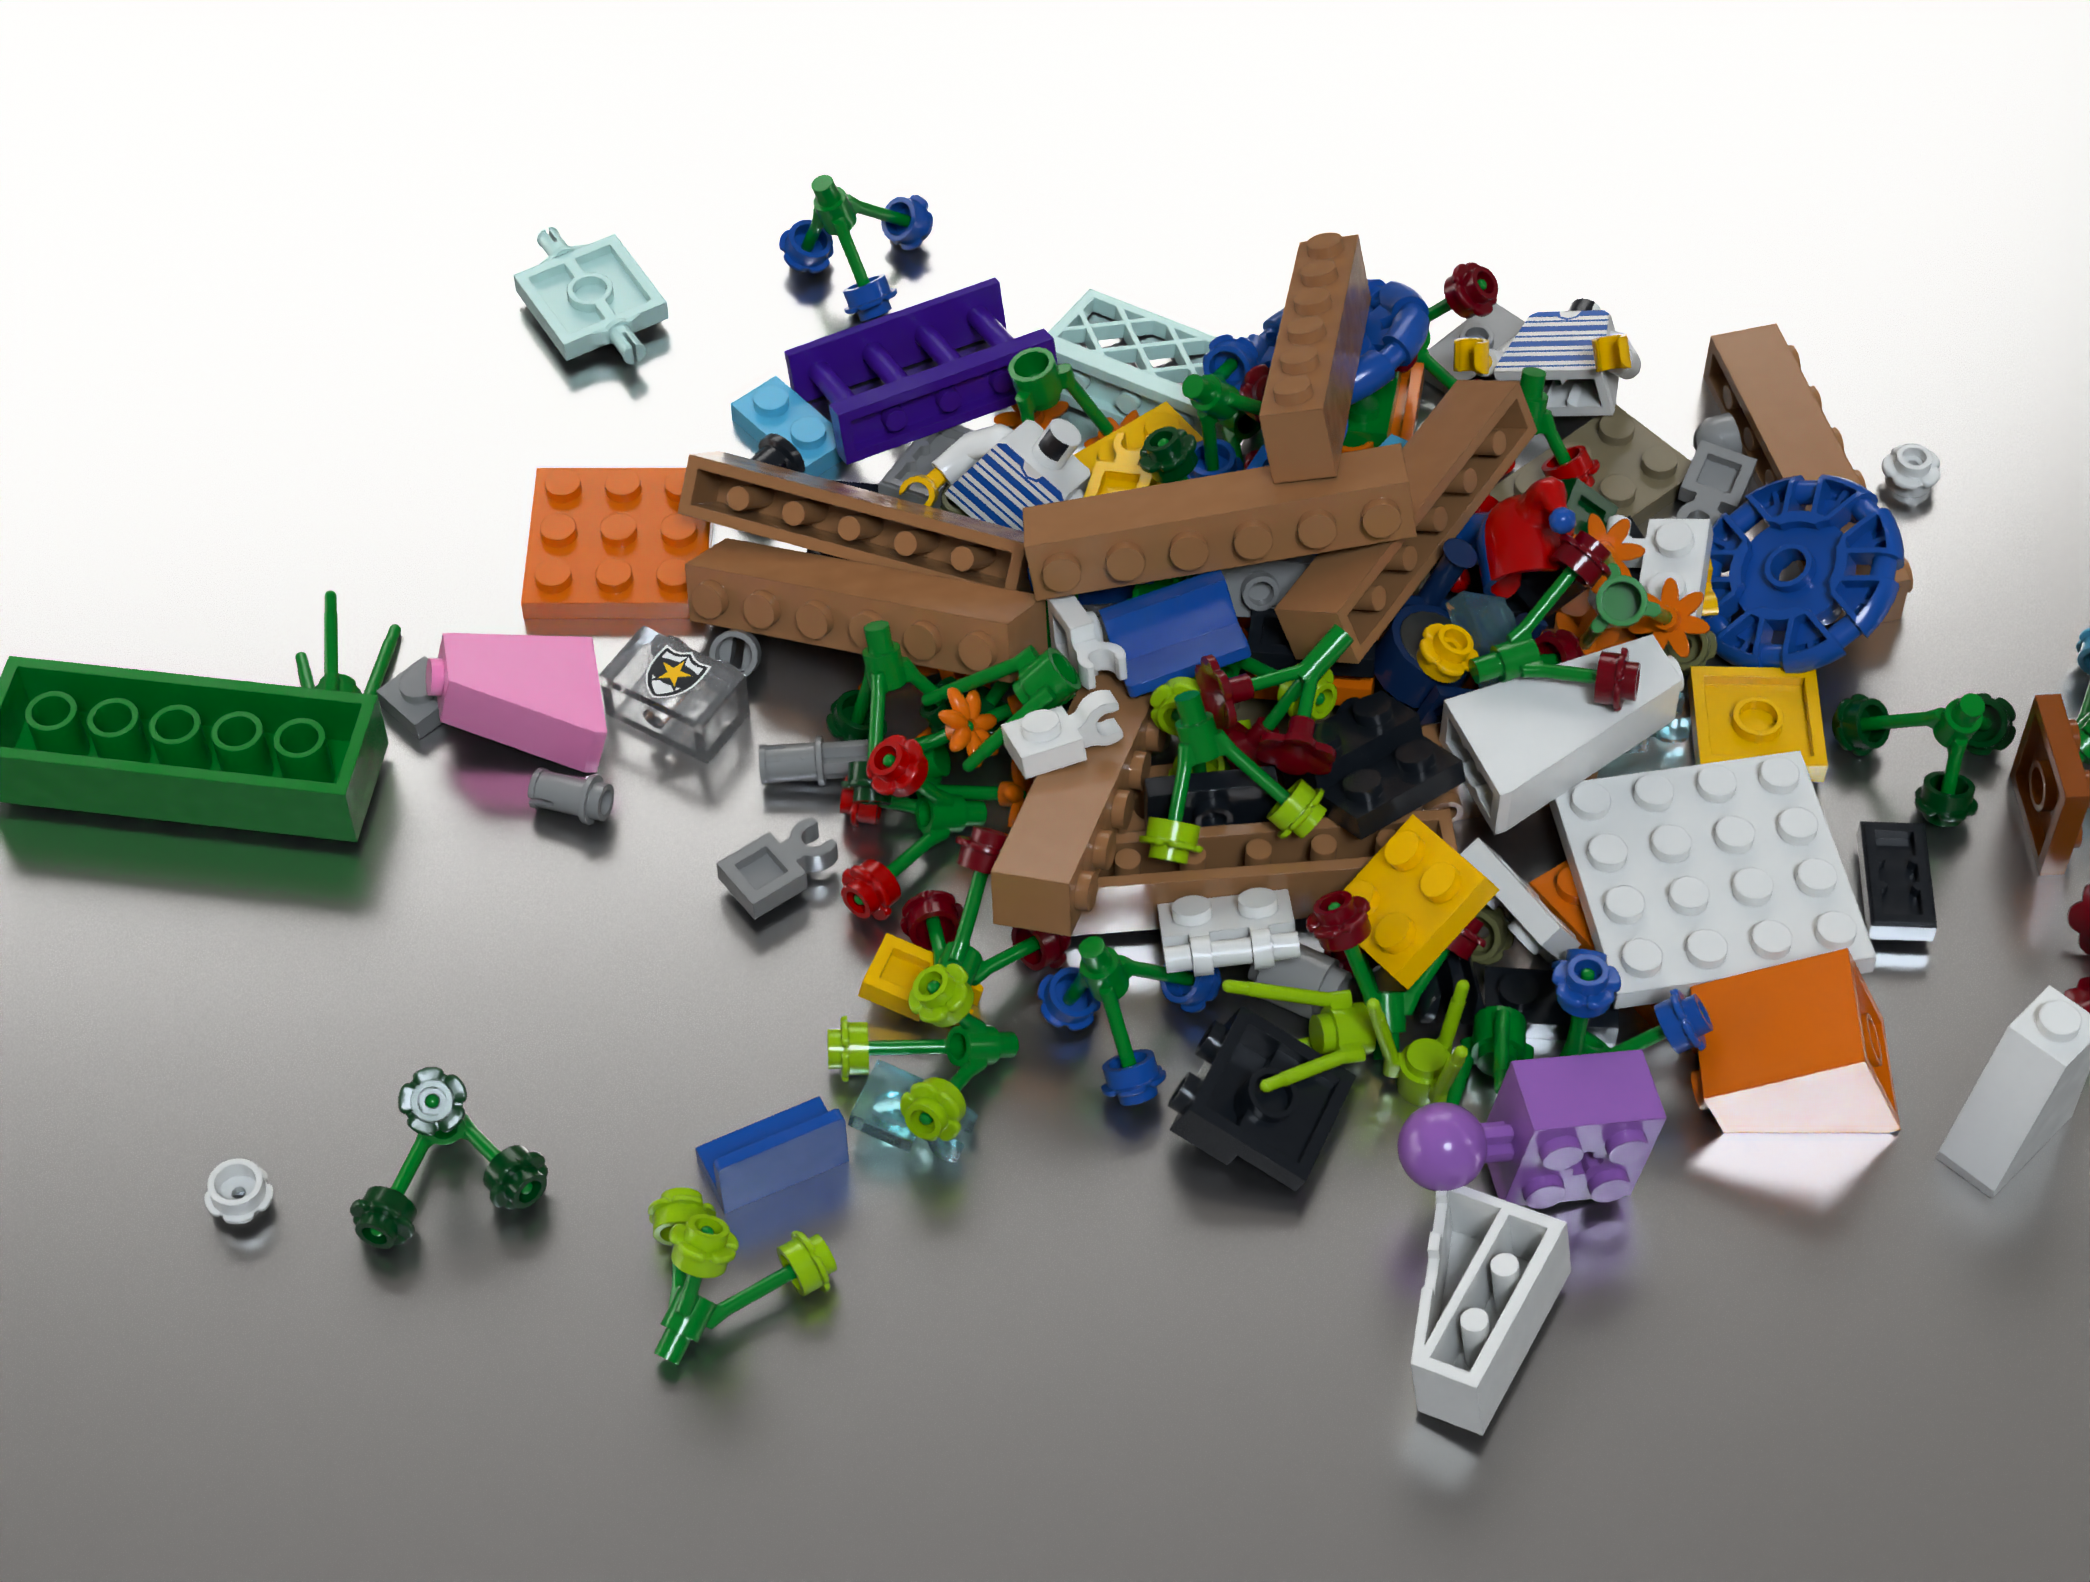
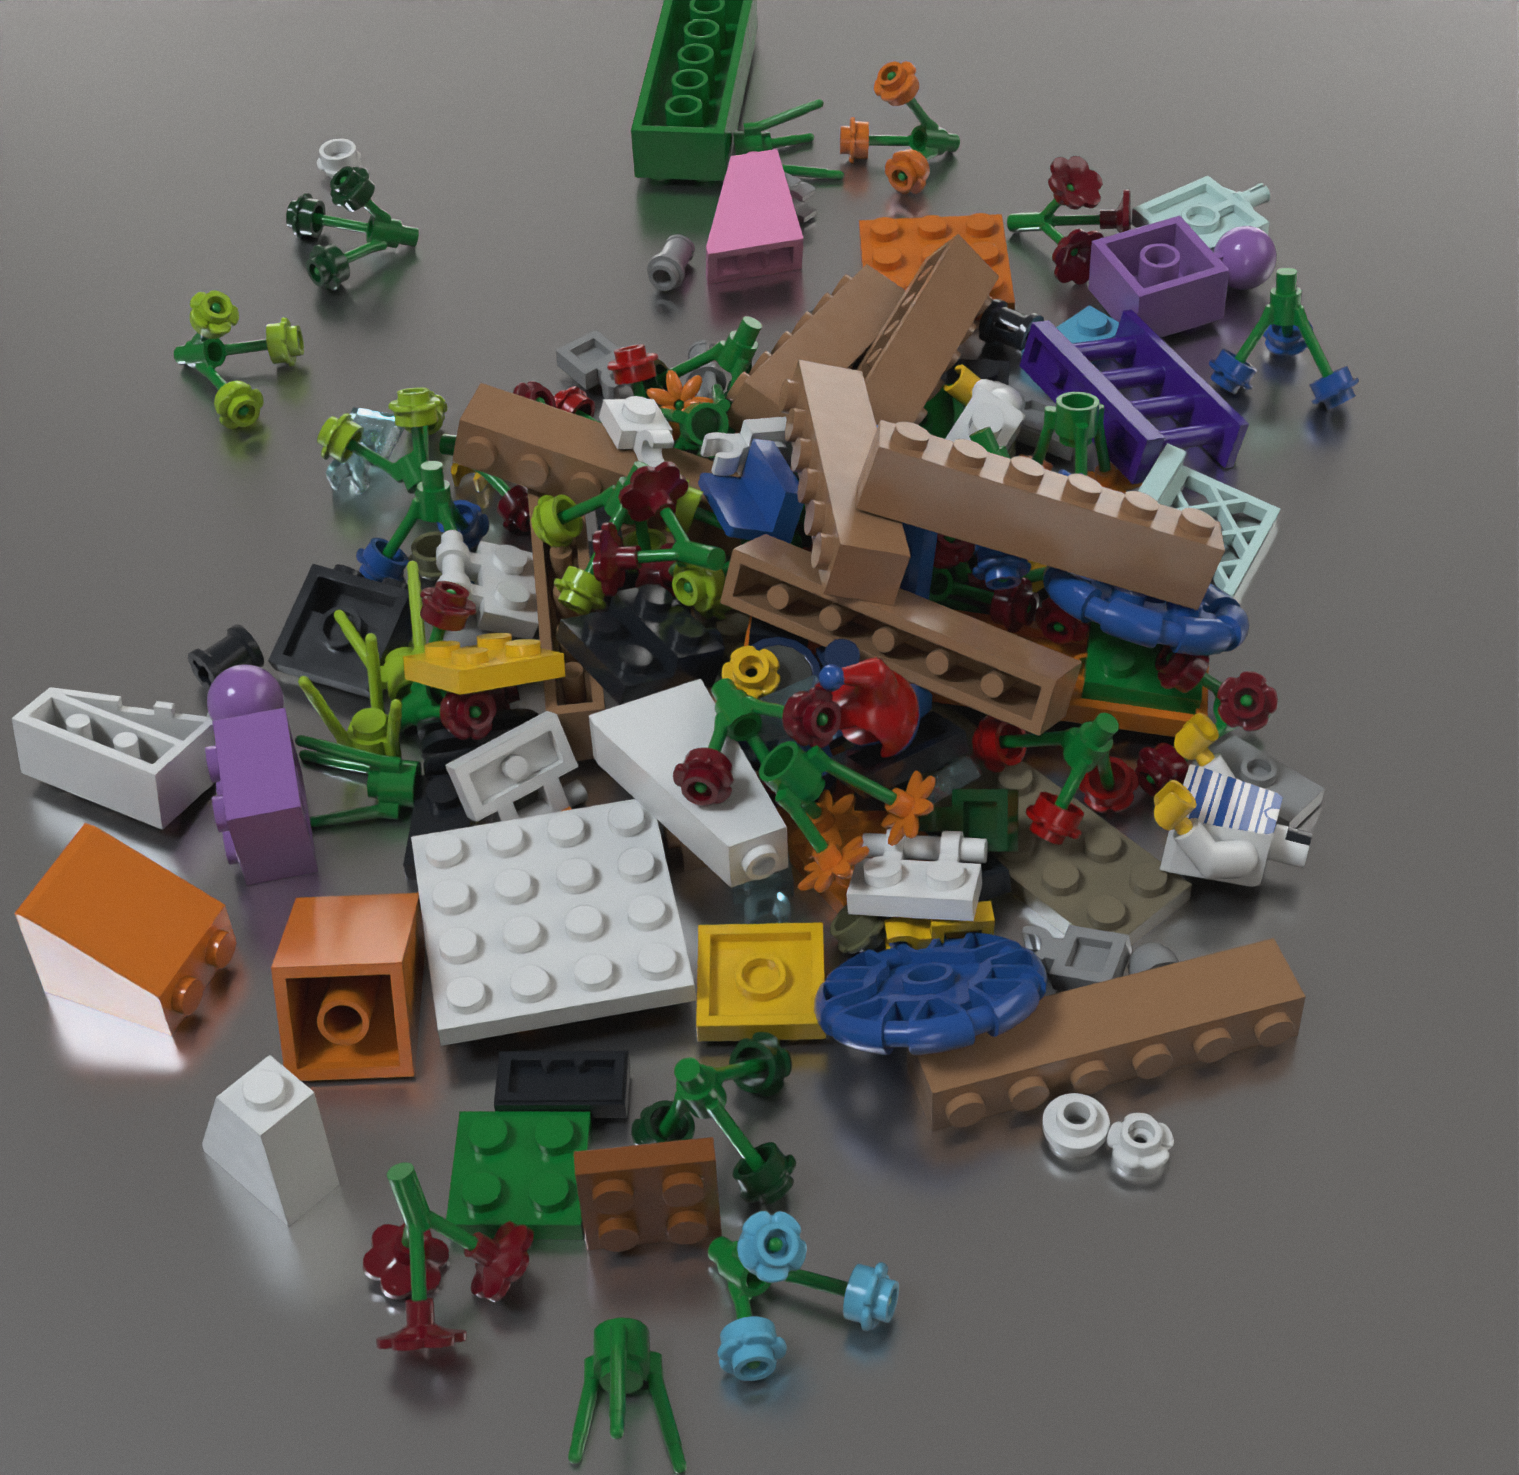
camera: 90 degrees right, 5 degrees down
clear brick [599,625,750,764] -> none
blue panel [695,1096,849,1214] -> none
blue plant [1551,949,1713,1057] -> none
none -> orange slope [14,823,237,1036]
none -> black bush [188,624,264,691]
none -> olive plate [408,531,443,581]
none -> green plate [446,1111,593,1240]
none -> orange plant [840,61,960,194]
none -> dark red plant [1007,156,1131,285]
none -> white plate [1042,1093,1110,1158]
none -> medium lavender brick [1088,215,1277,338]

